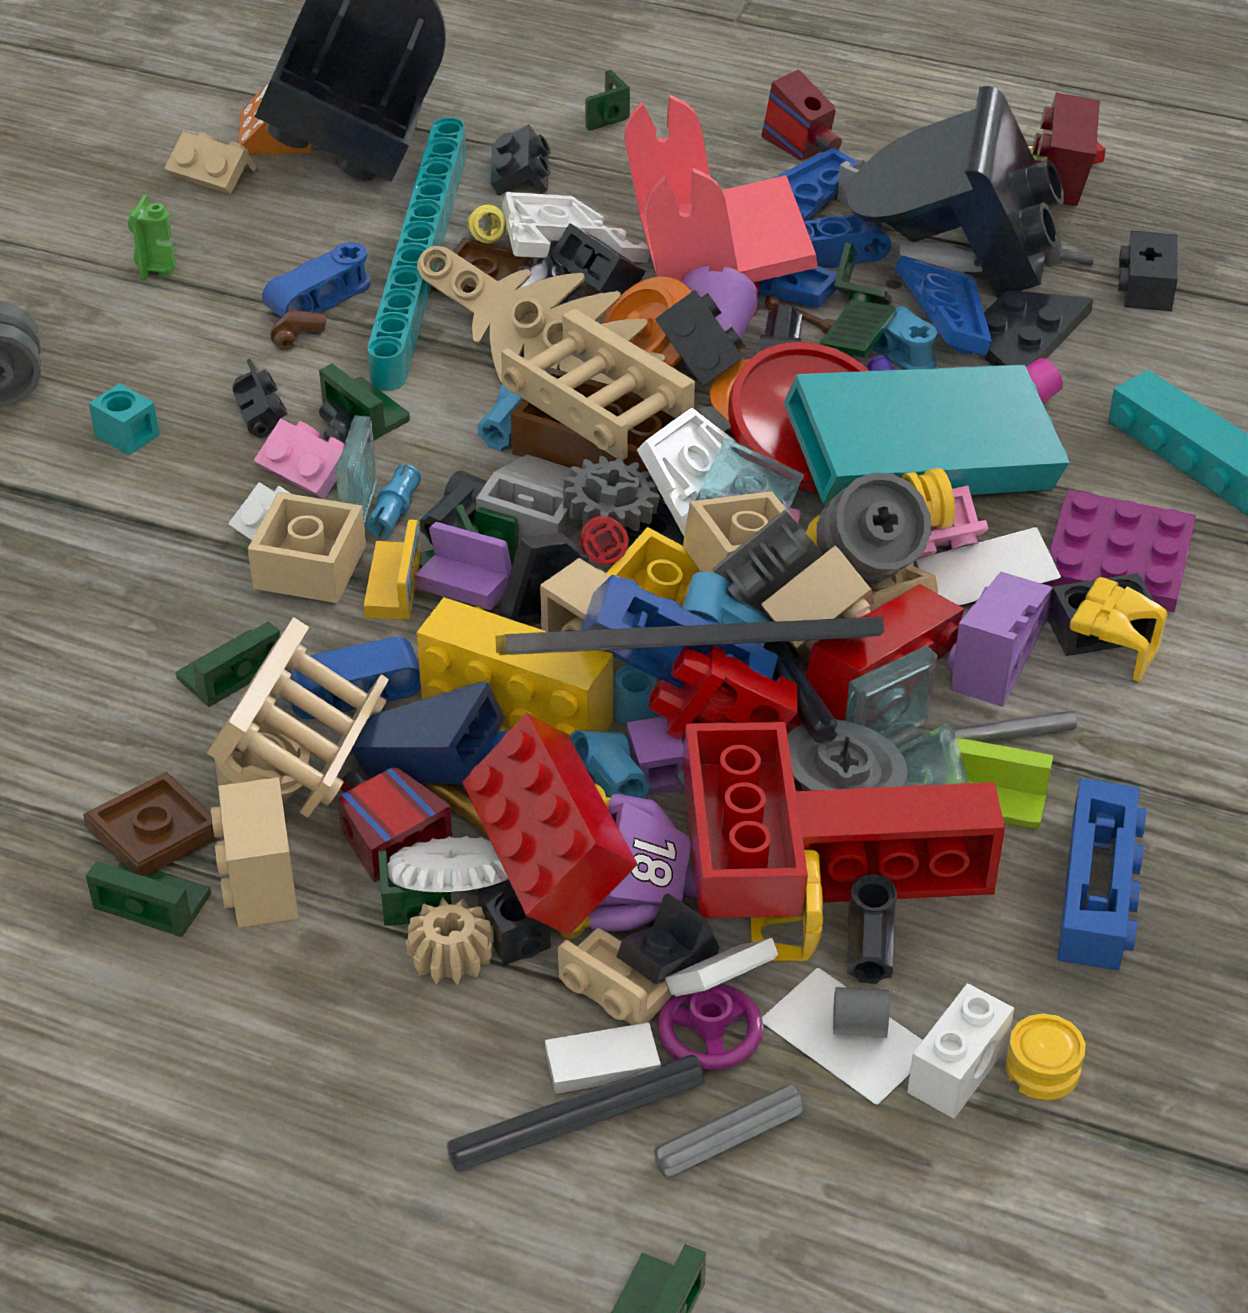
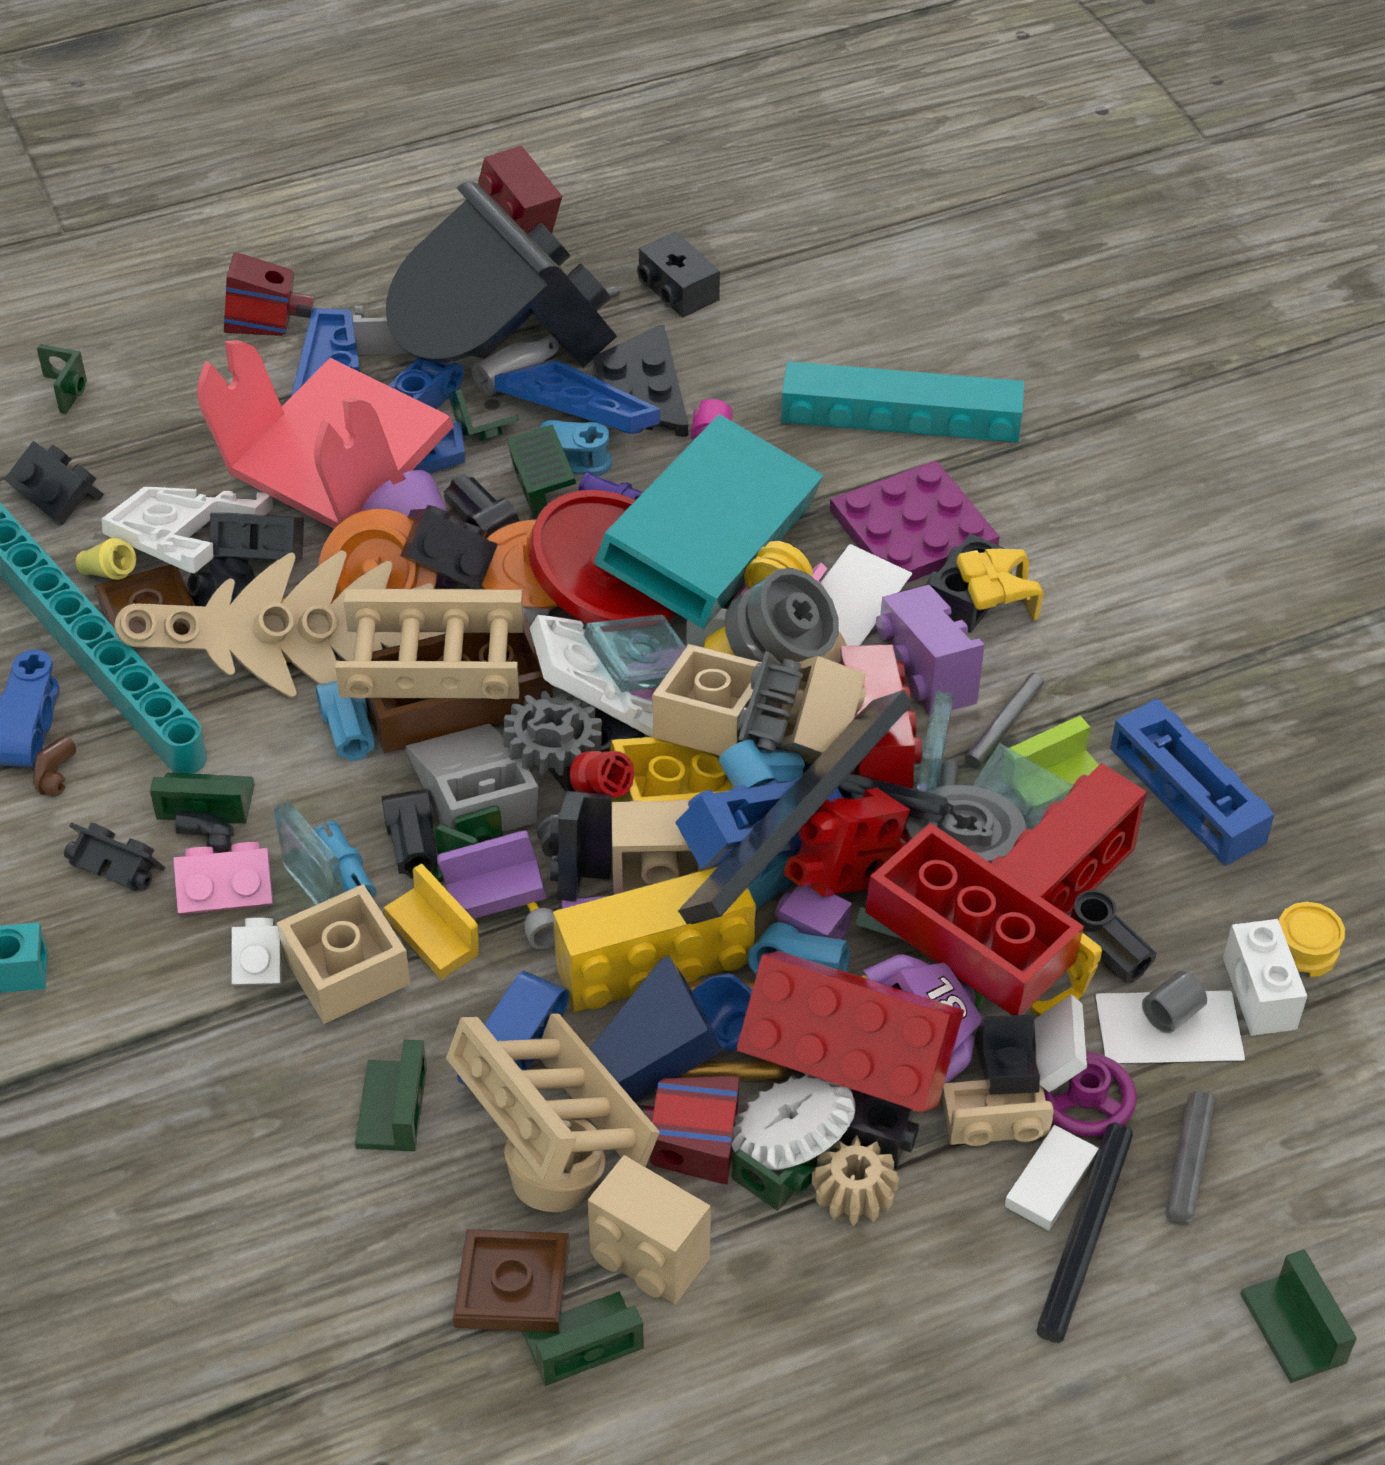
camera: 45 degrees left, 5 degrees up
reddish brown hinge [765,295,835,334] -> none

